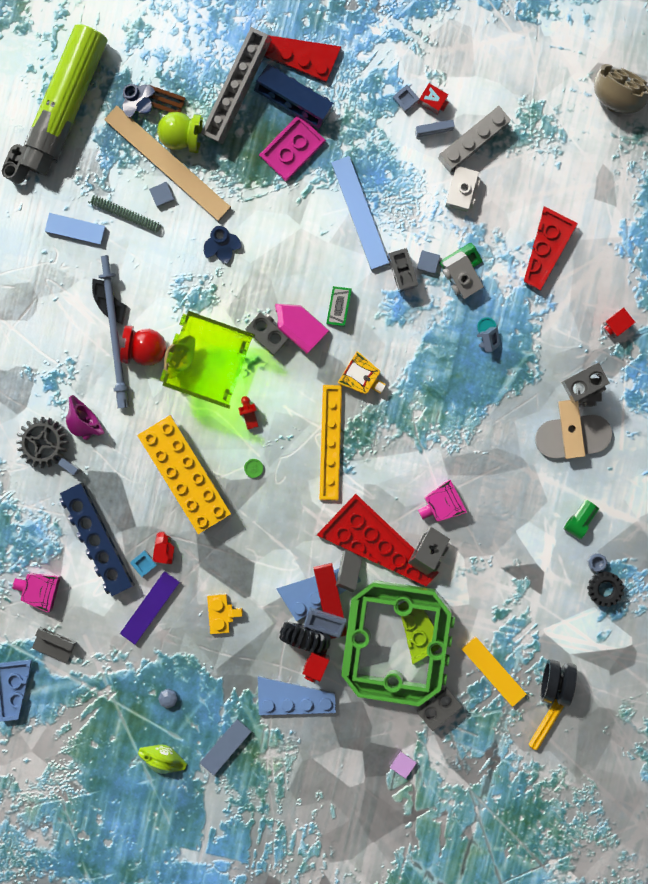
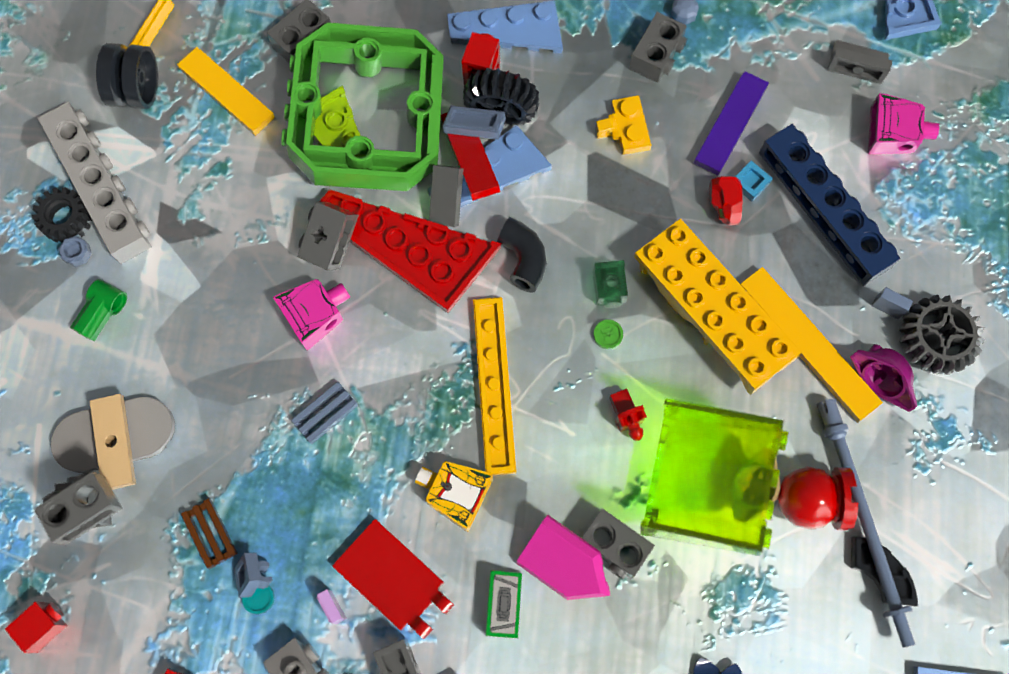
camera: 175 degrees right, 15 degrees down
none -> light grey brick [37,102,152,264]
none -> reddish brown tile [181,498,238,569]
none -> sand blue tile [291,382,358,444]
none -> lavender tile [316,589,347,624]
none -> red tile [332,519,454,639]
none -> black cylinder [497,217,547,293]
none -> clear green brick [593,260,628,308]
none -> dark grey brick [629,12,687,83]
none -> yellow tile [740,267,883,423]

